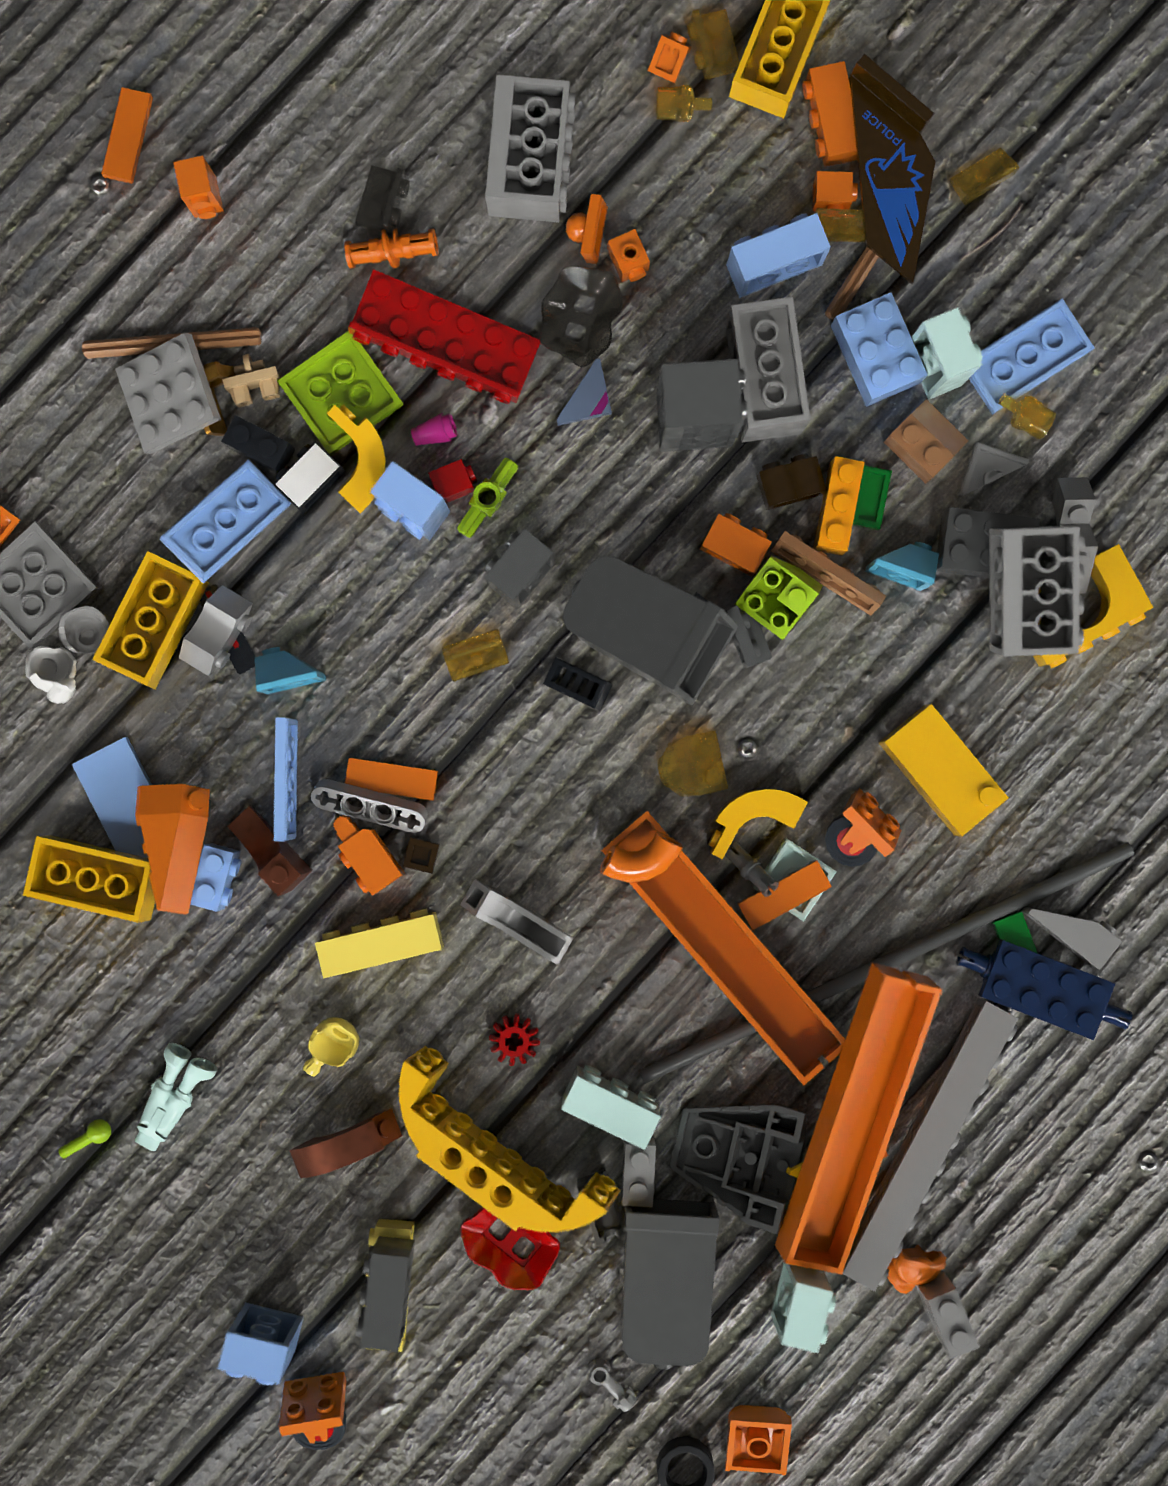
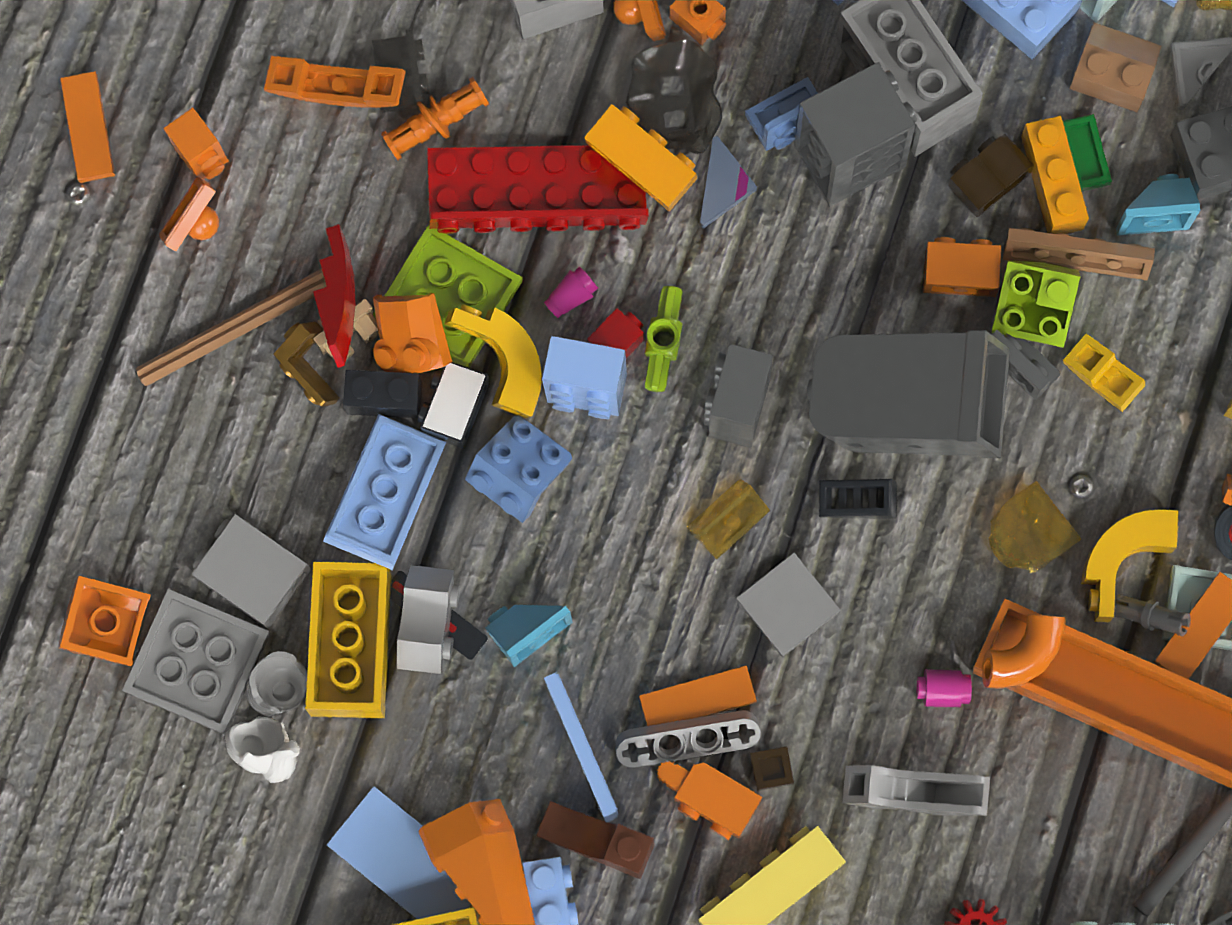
camera: 15 degrees left, 10 degrees down
light grey plate [115,333,221,454] -> none
none -> orange tile [159,176,219,251]
none -> light grey brick [192,514,311,630]
none -> orange slope [264,56,406,108]
none -> red slope [313,224,356,368]
none -> orange slope [373,293,452,373]
none -> medium blue bracket [465,416,572,523]
none -> light orange brick [584,104,697,212]
none -> light grey tile [736,553,841,658]
none -> medium blue bracket [745,77,818,151]
none -> dark pink brick [916,669,972,708]
none -> yellow slope [1063,334,1146,412]

